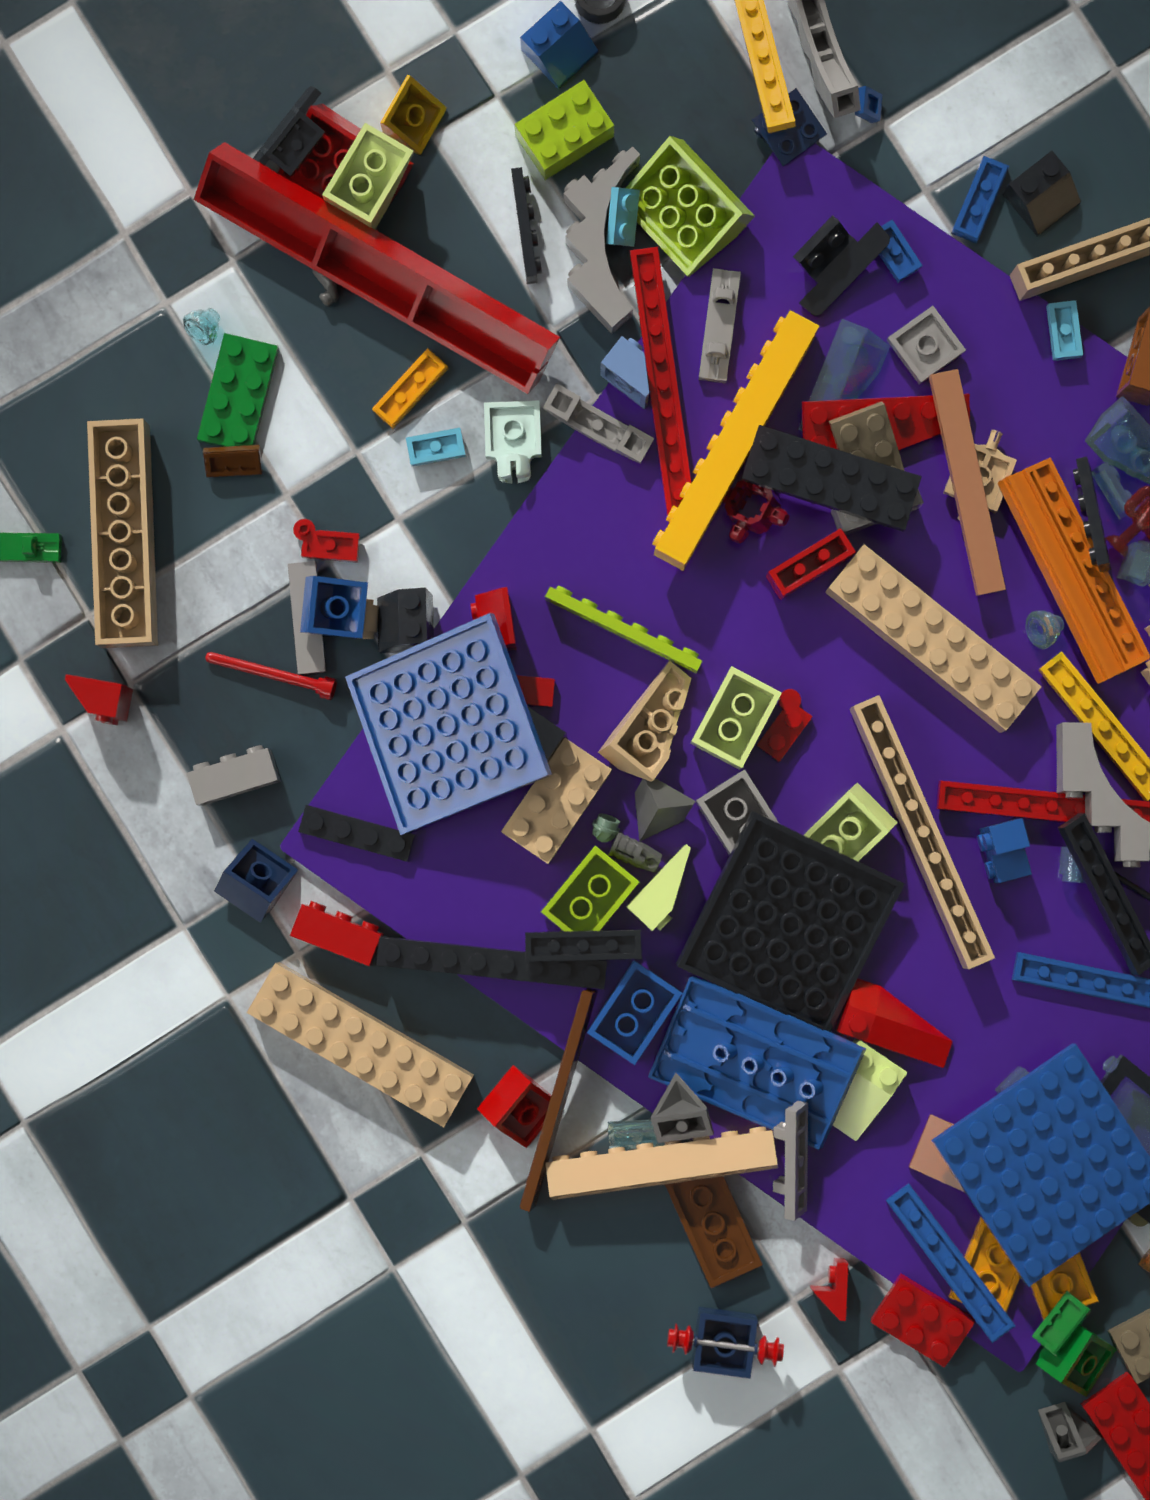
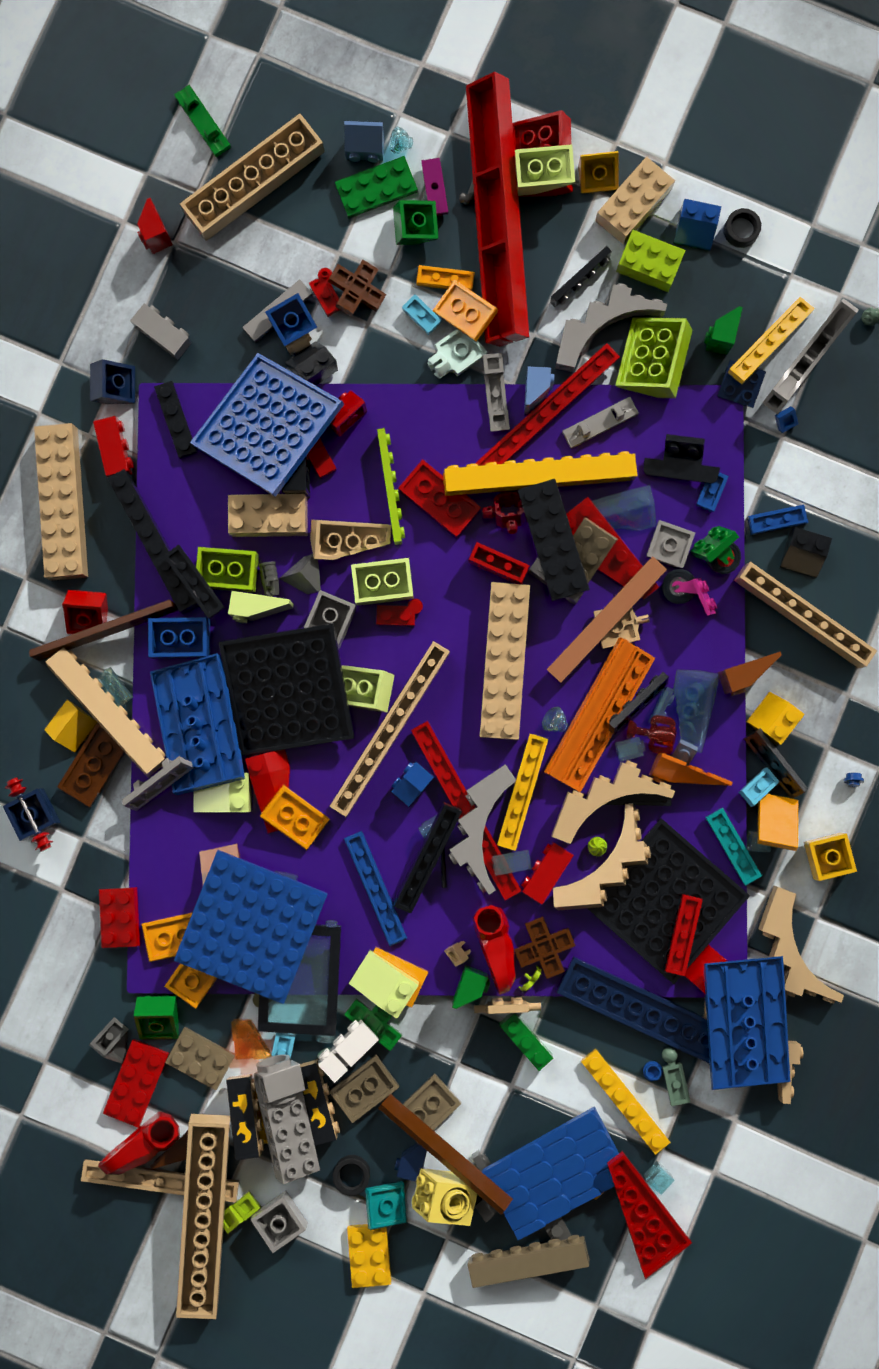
camera: 60 degrees right, 0 degrees up
reddish brown plate [203,445,263,477] -> none
red piece [205,652,337,700] -> none
black plate [253,86,326,177] -> none
sand green plate [592,813,620,842] -> none
medium azure plate [606,187,640,247] -> none
dark grey slope [651,1073,714,1143] -> none
red slope [810,1258,848,1321] -> none
blue tile [886,1183,1016,1343] -> none
green plate [1032,1291,1092,1356] -> none
medium azure plate [1046,300,1083,361] -> none
none -> yellow slope [44,699,97,752]
none -> light orange tile [260,785,330,850]
none -> reddish brown plate [328,260,386,317]
none -> medium blue slope [344,121,384,163]
none -> green slope [393,200,438,245]
none -> red plate [398,459,481,538]
none -> magenta tile [421,158,448,216]
none -> light orange tile [432,280,499,342]
none -> tan brick [595,156,675,245]
none -> plate [662,569,717,616]
none -> green plate [690,526,741,574]
none -> green slope [703,306,743,355]

